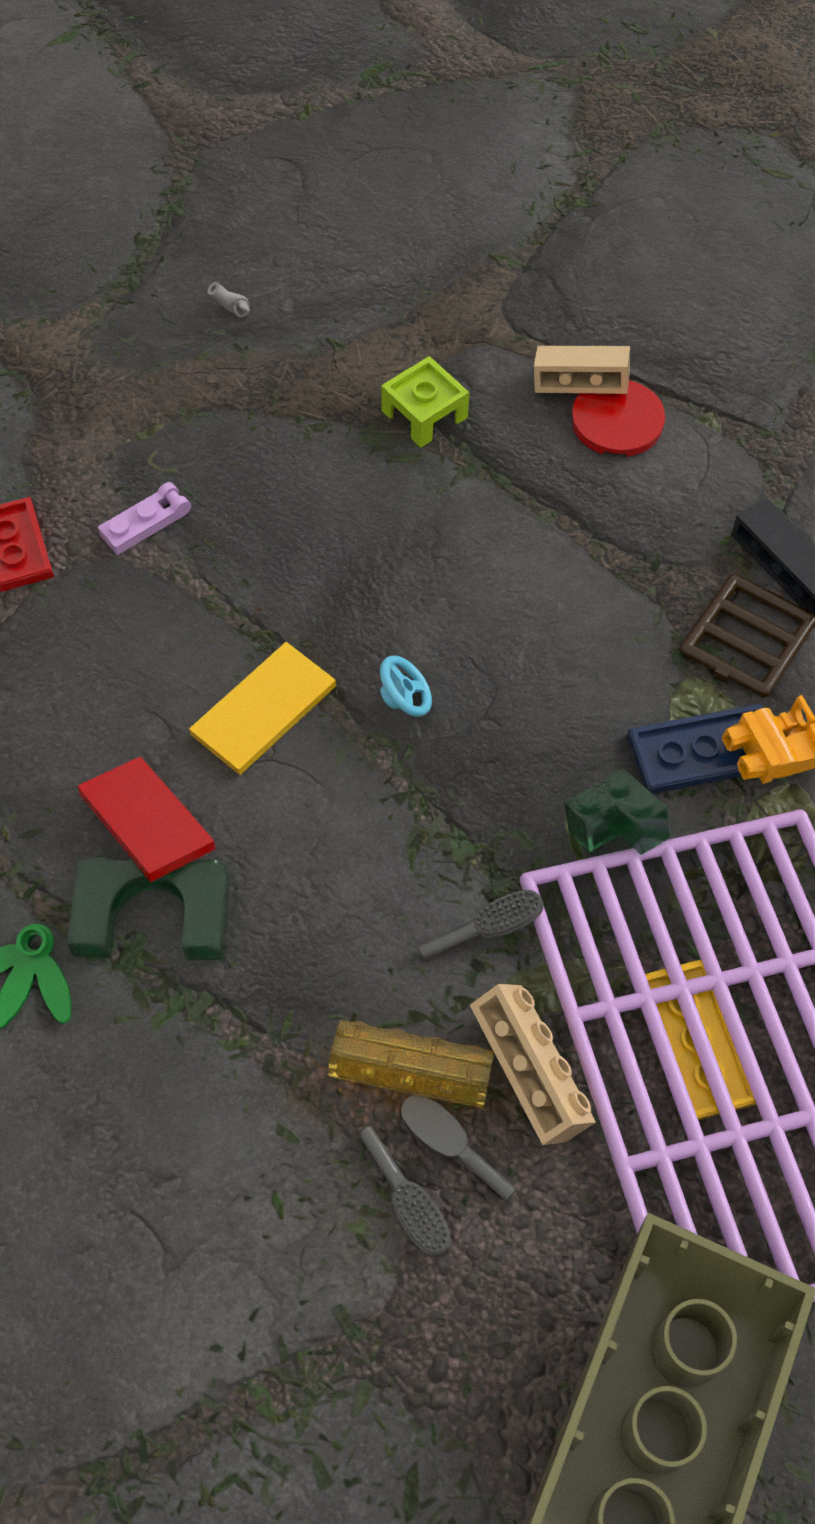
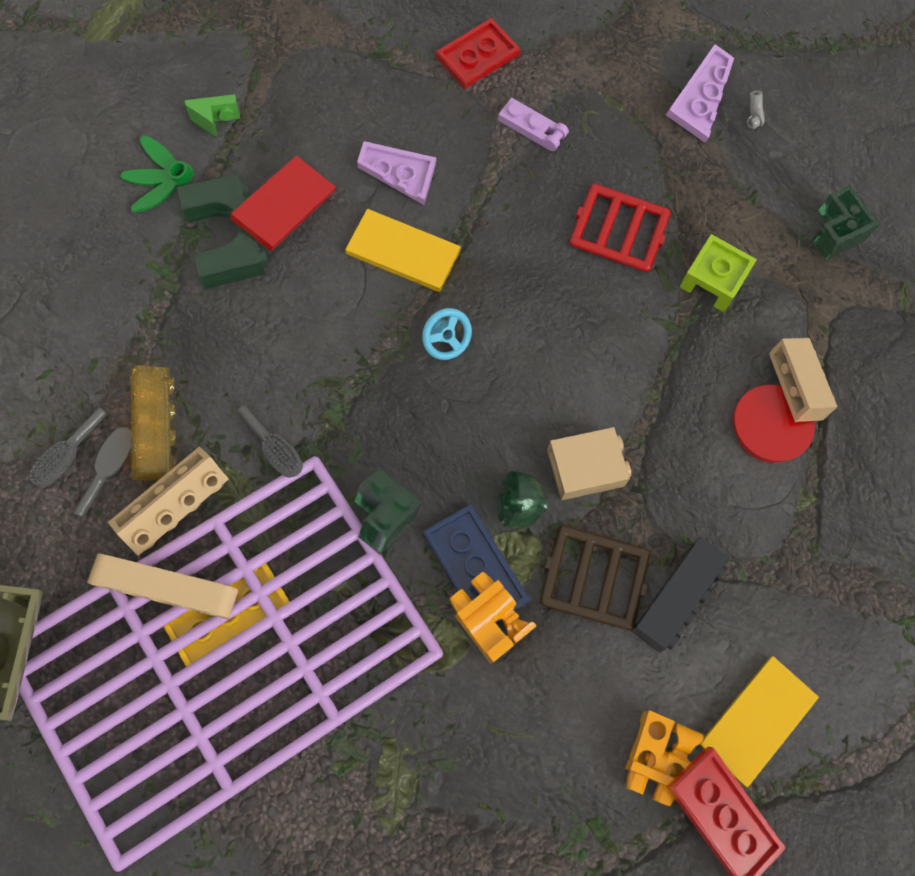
camera: 65 degrees right, 10 degrees up
none -> tan beam [87,554,238,619]
none -> lavender wing [357,141,436,205]
none -> clear green cylinder [497,471,548,528]
none -> tan brick [547,427,631,500]
none -> red bar [569,184,671,272]
none -> lavender wing [666,45,734,142]
none -> clear green brick [812,184,880,260]

